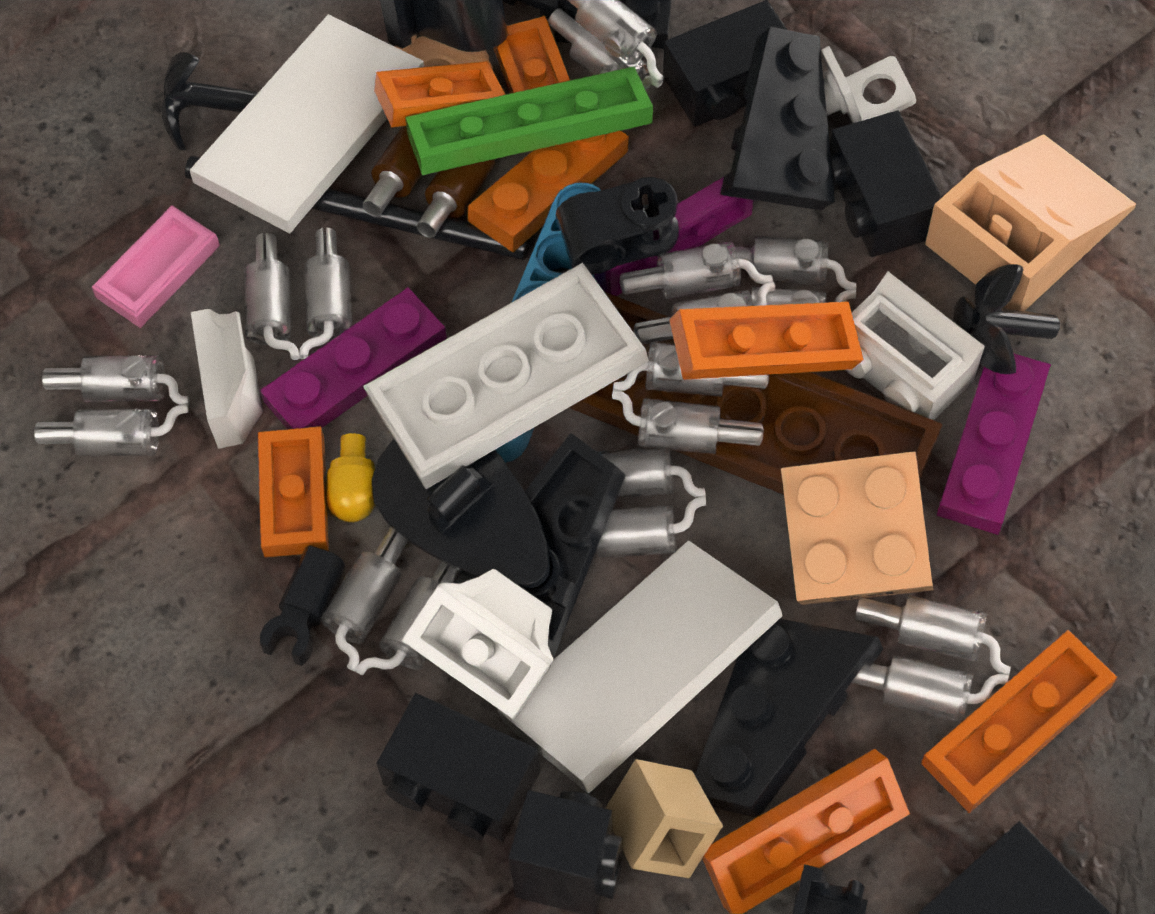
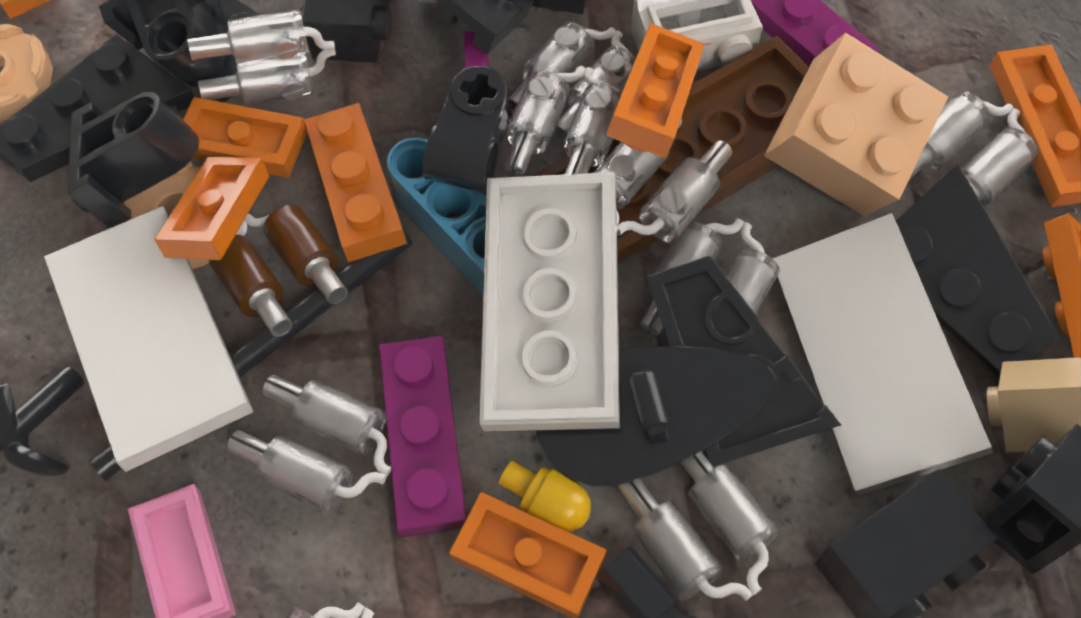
camera: 60 degrees left, 0 degrees up
white slope [191,309,263,449] -> none
white slope [402,569,553,719] -> none
bright green plate [405,67,653,175] -> none

